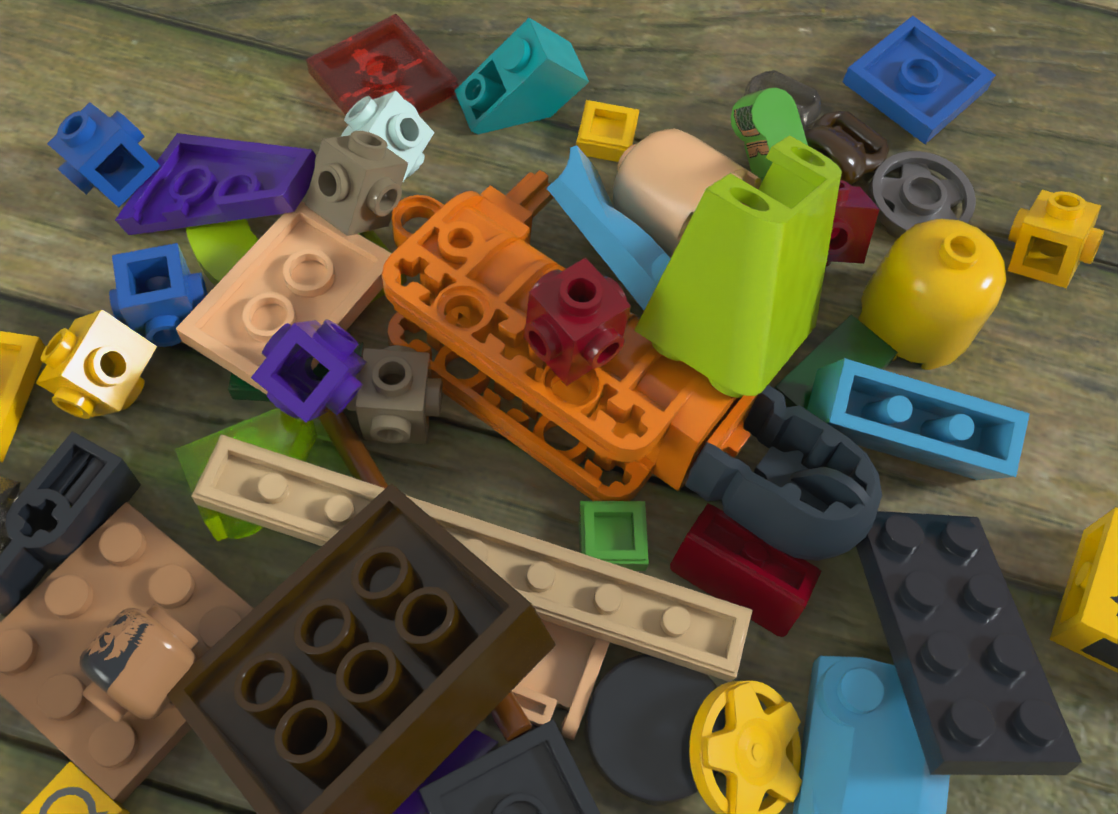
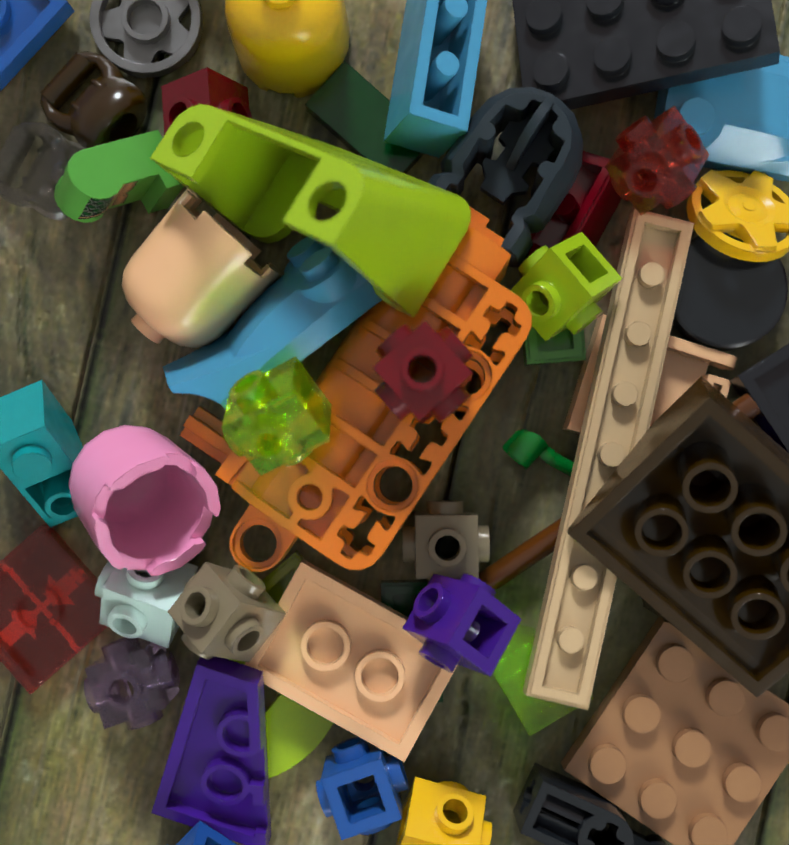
camera: 90 degrees left, 25 degrees up
medium nougat head [79,604,199,723] -> none
yellow tile [576,100,639,162] -> none
none -> bright pink cylinder [68,425,221,576]
none -> clear purple brick [84,637,180,730]
none -> clear neon green brick [222,356,331,476]
none -> green hand [502,429,574,477]
none -> lime brick [510,232,622,341]
none -> clear red brick [604,105,710,216]

